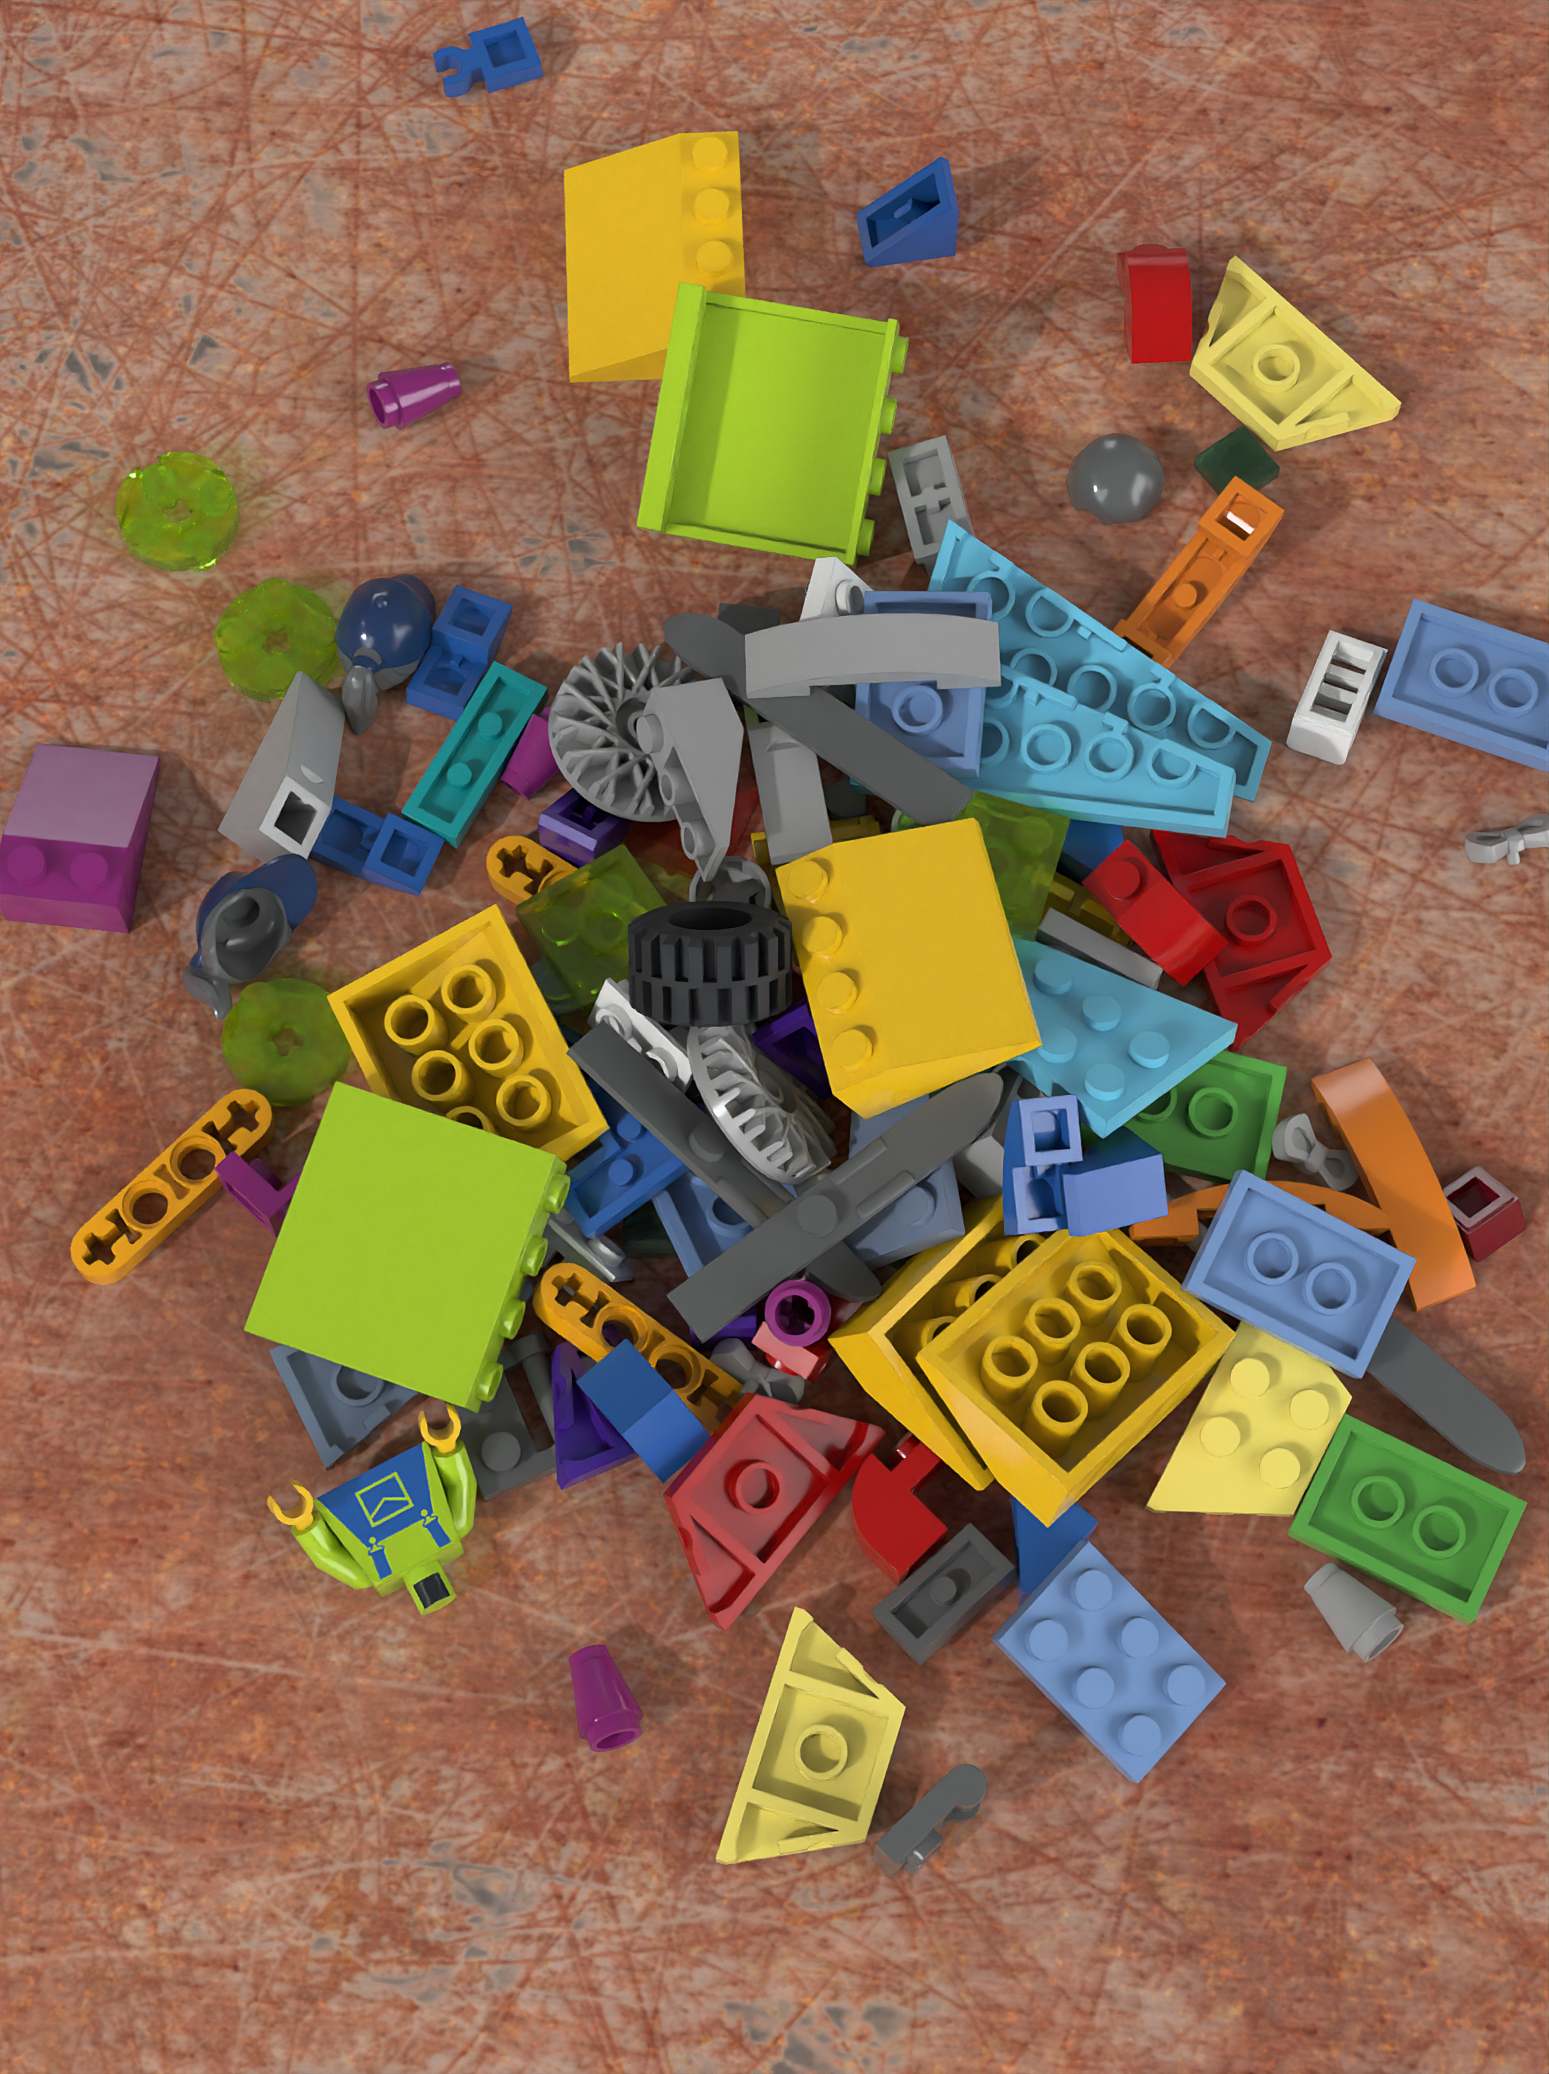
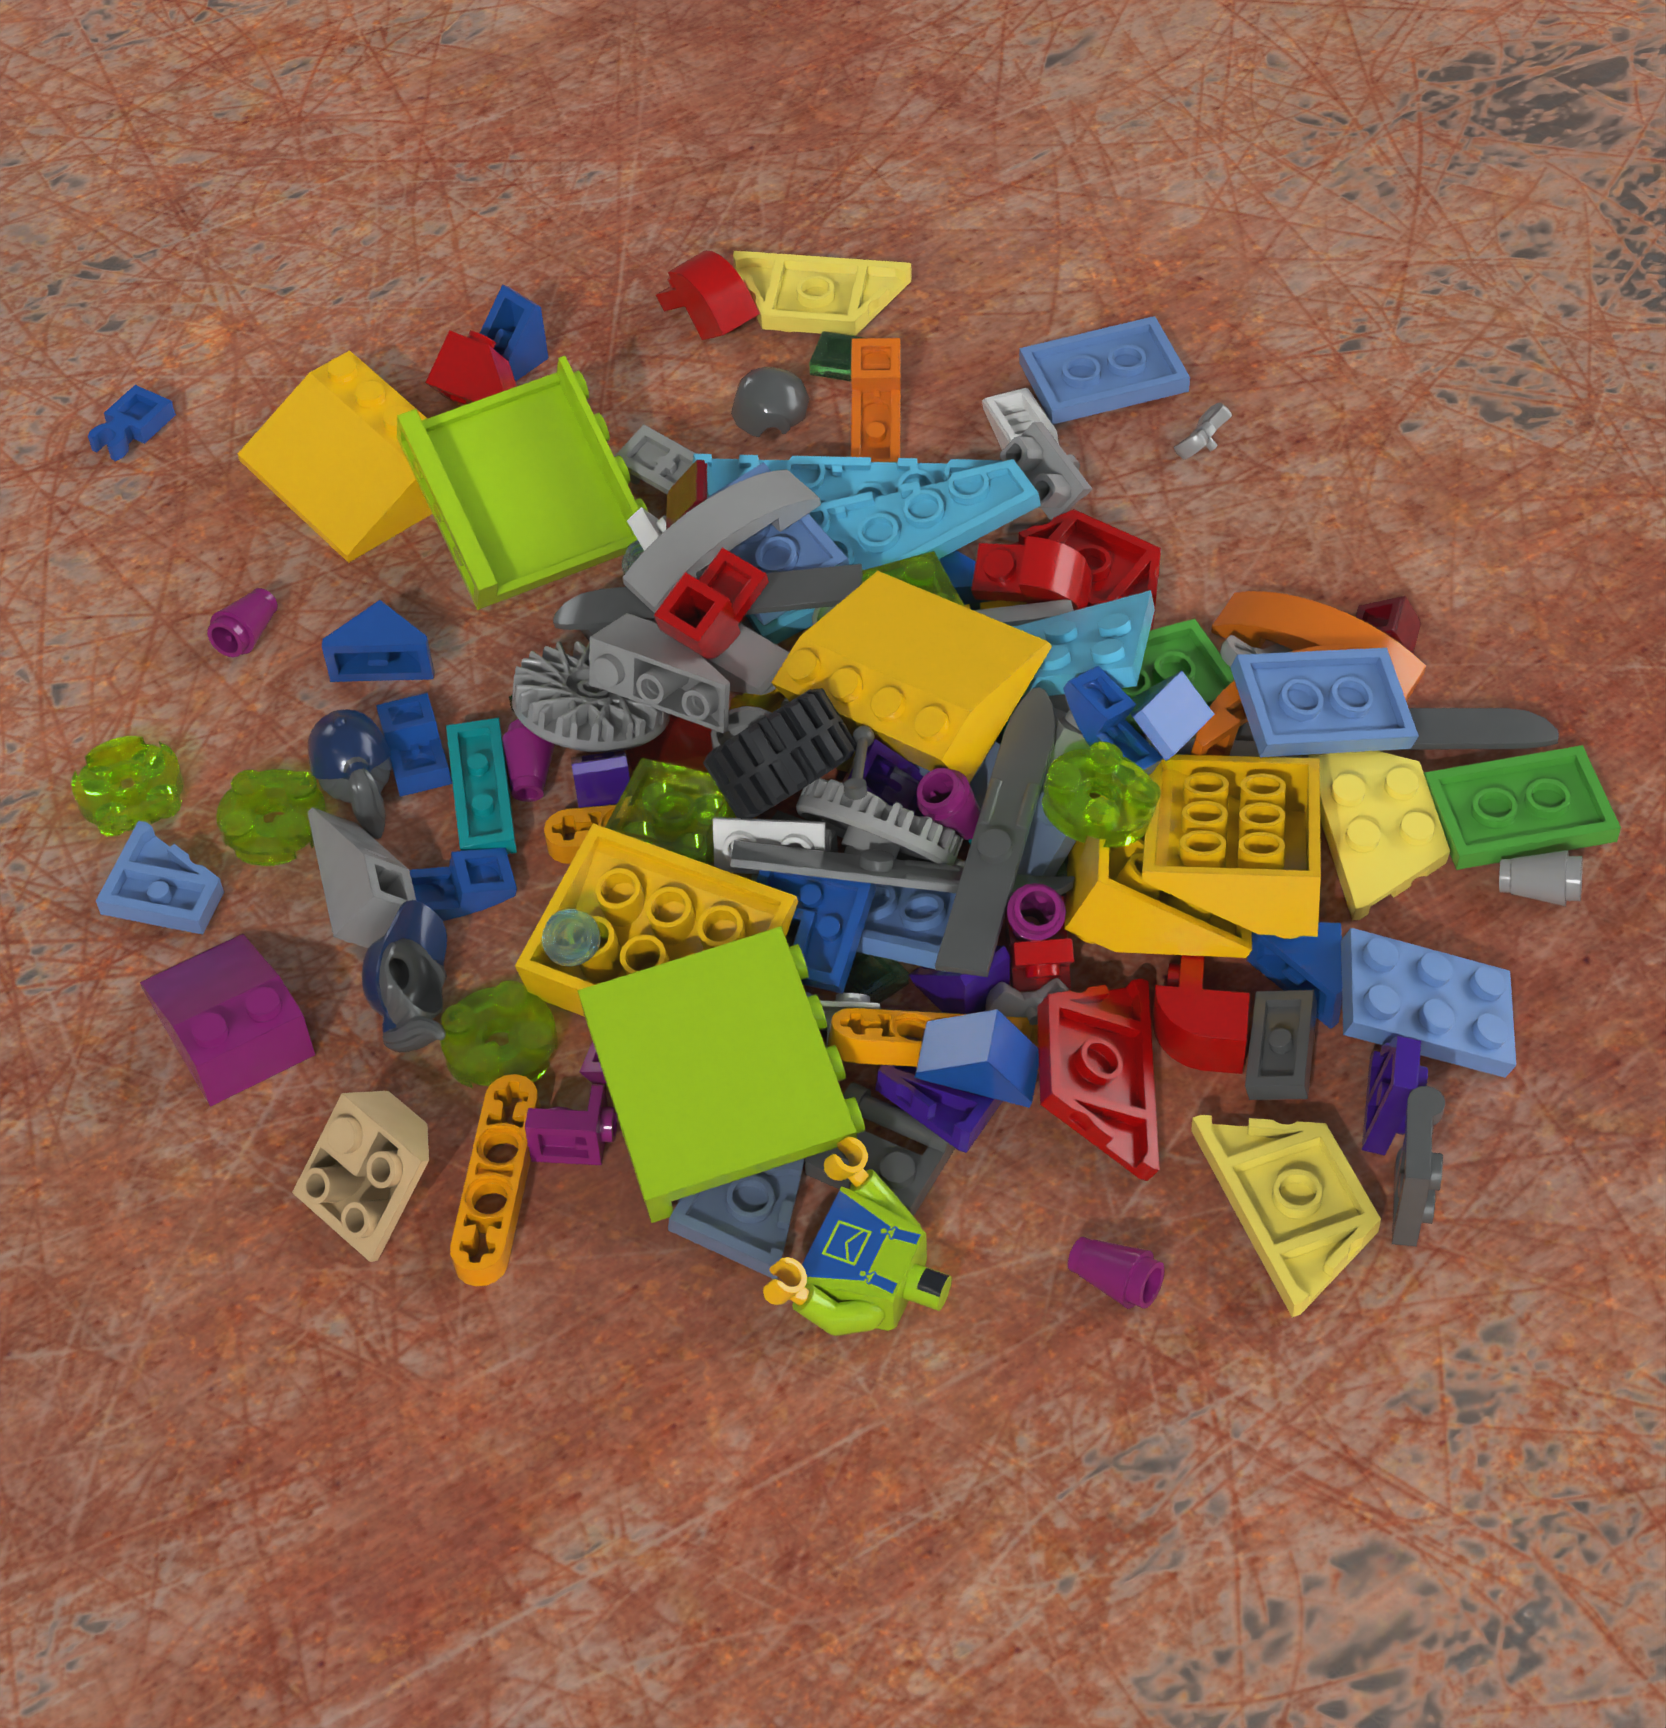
camera: 35 degrees left, 20 degrees down
none -> medium blue wing [96,820,224,935]
none -> tan slope [292,1091,429,1262]
none -> blue slope [322,600,434,682]
none -> red slope [425,330,517,405]
none -> clear light blue plate [542,909,601,966]
none -> red brick [654,547,769,659]
none -> slope [666,460,707,530]
none -> dark grey hinge [843,726,875,800]
none -> magenta cone [917,768,981,840]
none -> light grey hips [1000,422,1092,521]
none -> clear neon green plate [1042,741,1161,848]
none -> dark purple wing [1362,1036,1428,1155]

